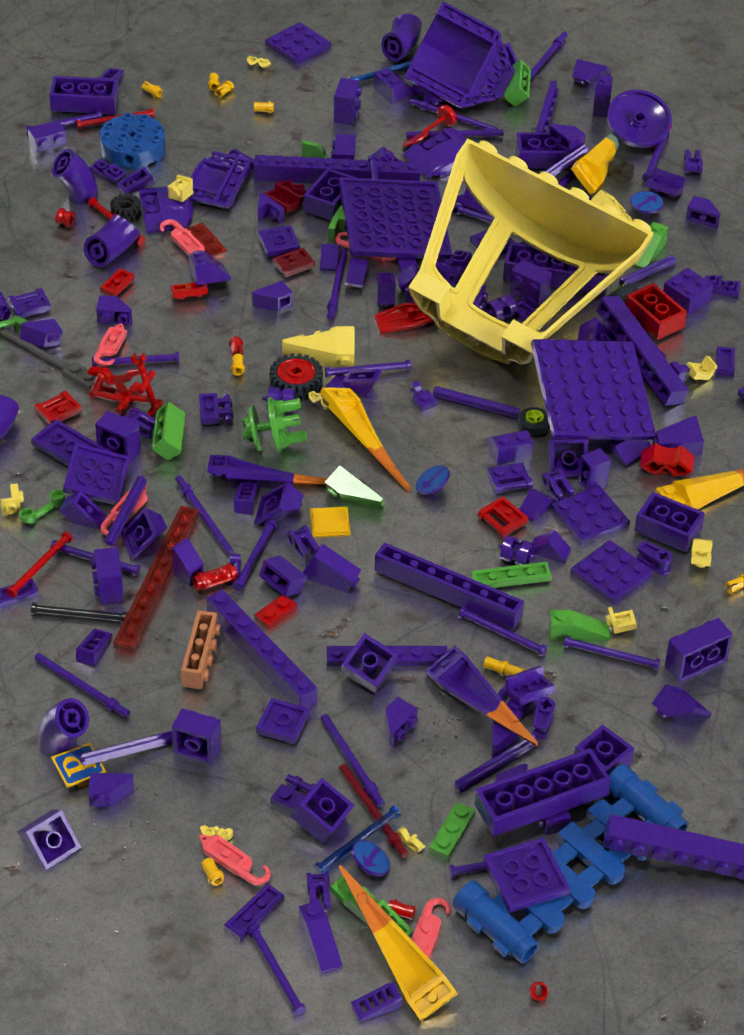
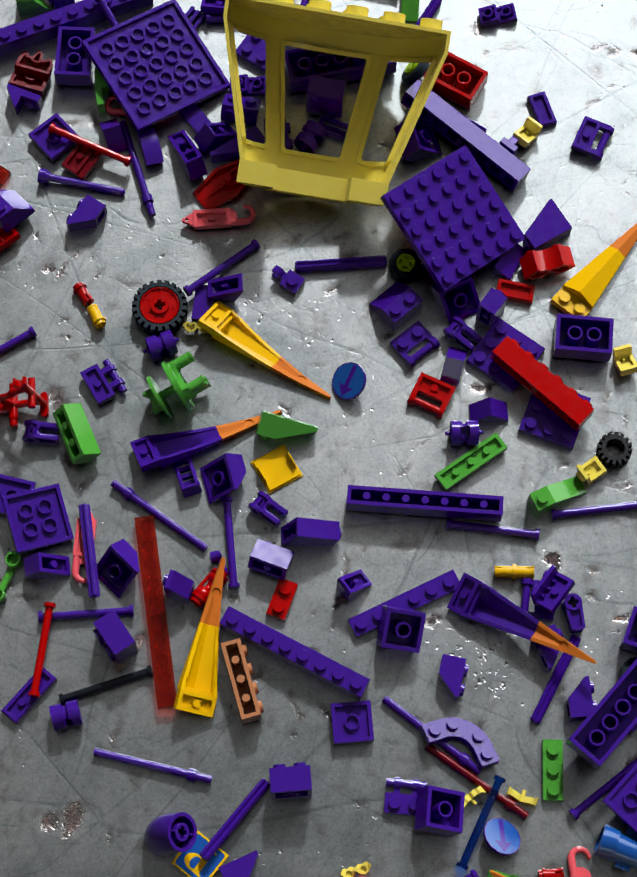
camera: 25 degrees left, 25 degrees up
dark purple slope [76,629,112,666] -> none
dark purple brick [95,411,141,463] -> none
light yellow wedge [282,326,354,368] -> none
dark purple piece [637,541,672,576] -> none
dark purple brick [663,267,713,315] -> none
none -> dark purple piece [37,168,125,196]
none -> red bar [48,123,132,167]
none -> dark purple wheel [49,699,83,732]
none -> yellow plate [173,557,225,718]
none -> coral plate [182,205,256,230]
none -> dark purple slope [336,569,372,602]
none -> plate [420,717,500,770]
none -> light yellow piece [464,786,485,807]
none -> red brick [491,336,594,431]
none -> red tile [496,278,535,305]
none -> black tyre [596,432,633,469]

